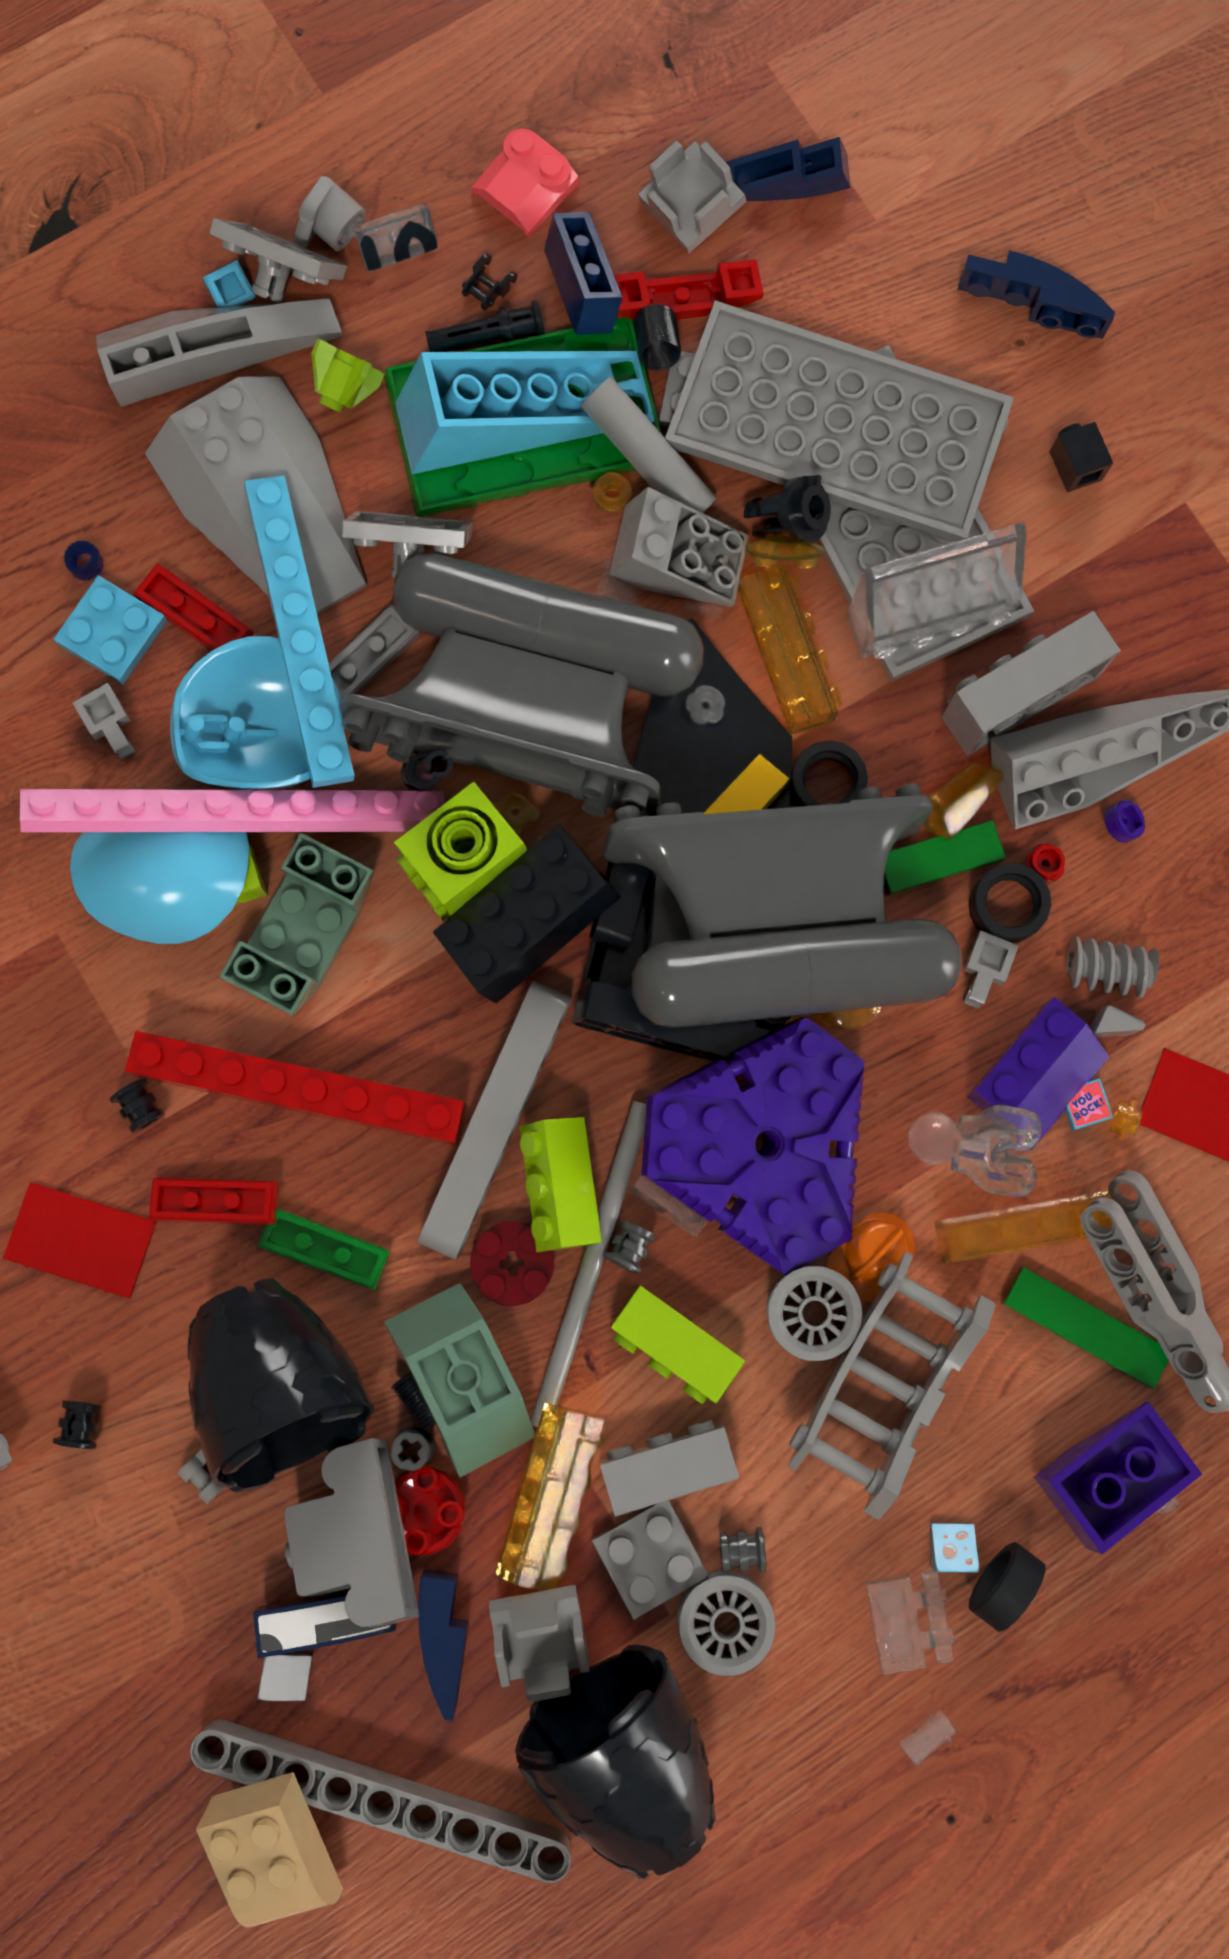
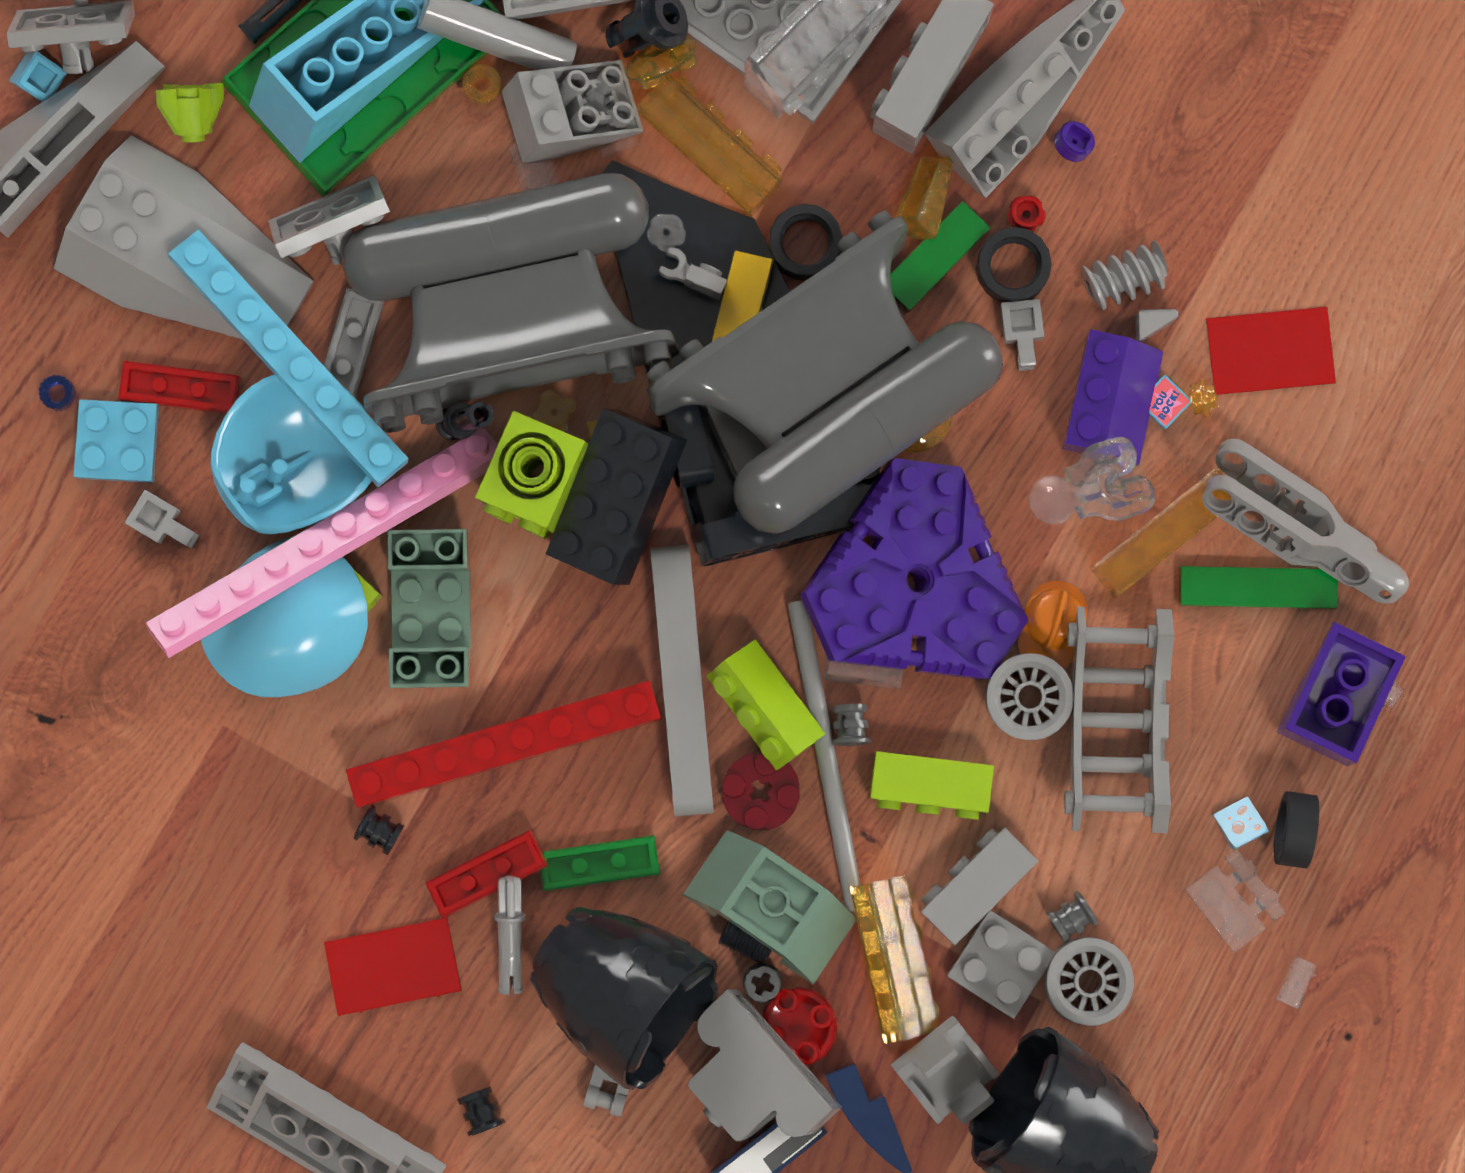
camera: 25 degrees left, 5 degrees up
none -> light grey axle [494,876,526,995]
none -> light grey plate [659,247,727,301]

